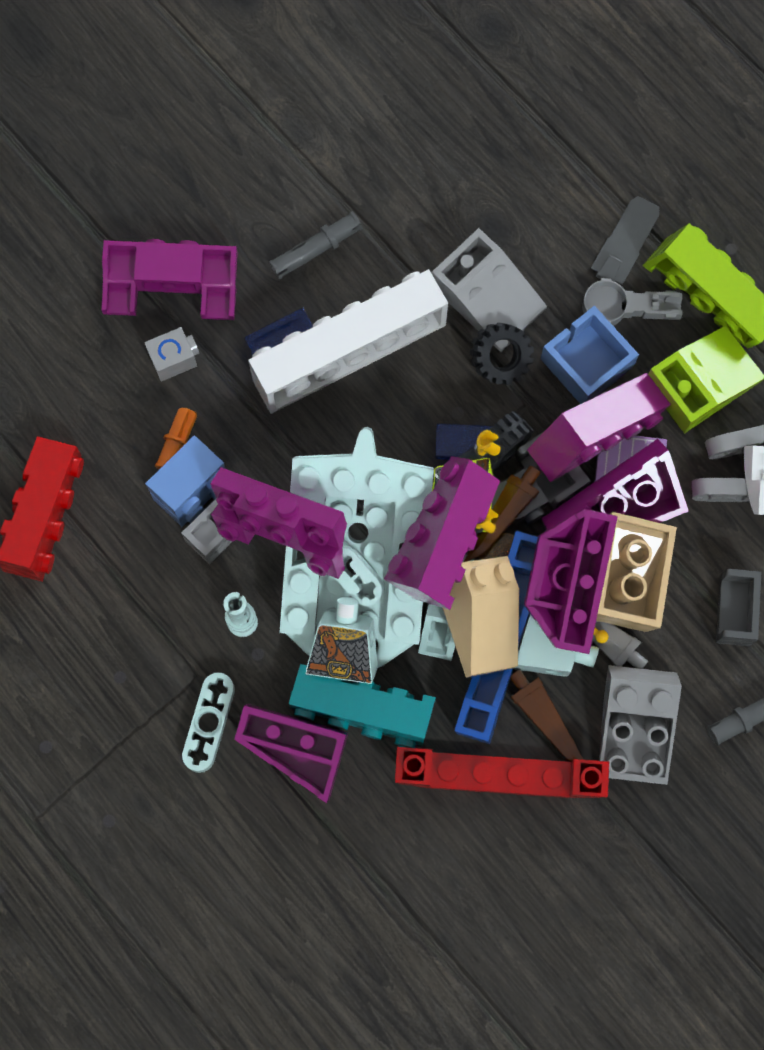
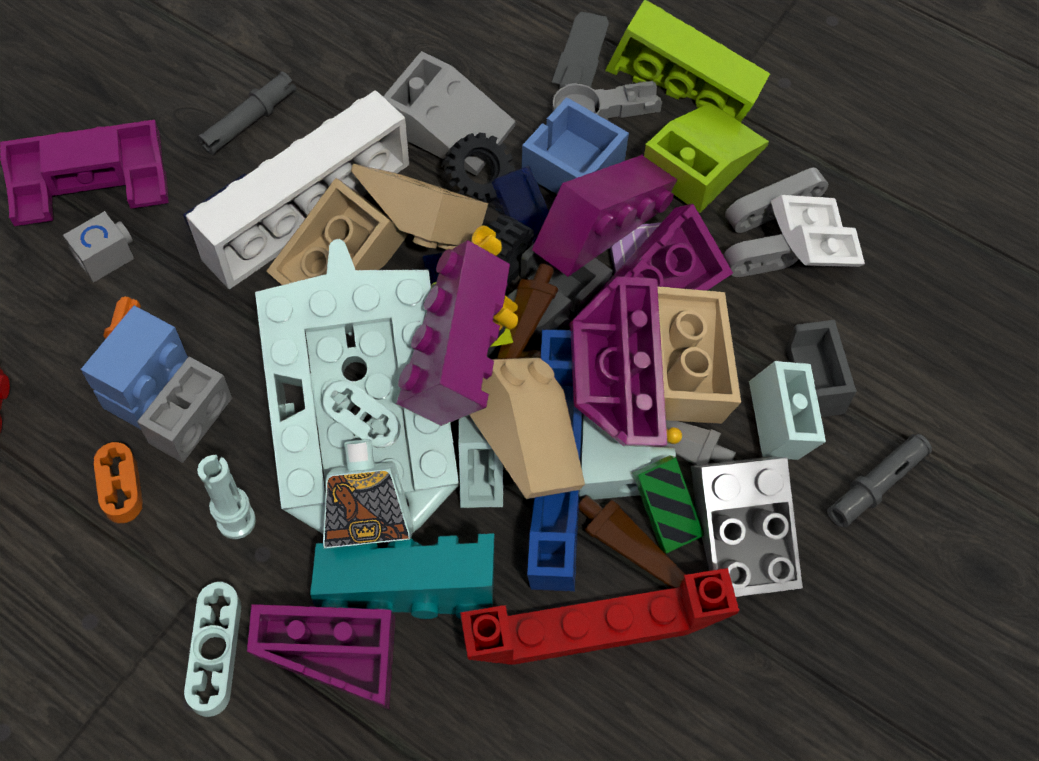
camera: 15 degrees left, 15 degrees down
magenta bracket [210,467,347,579] -> none
none -> orange beam [94,442,143,523]
none -> tan slope [266,178,409,285]
none -> tan slope [351,163,488,250]
none -> clear blue tile [492,166,549,243]
none -> green tile [632,455,704,554]
none -> light aqua brick [749,361,826,460]

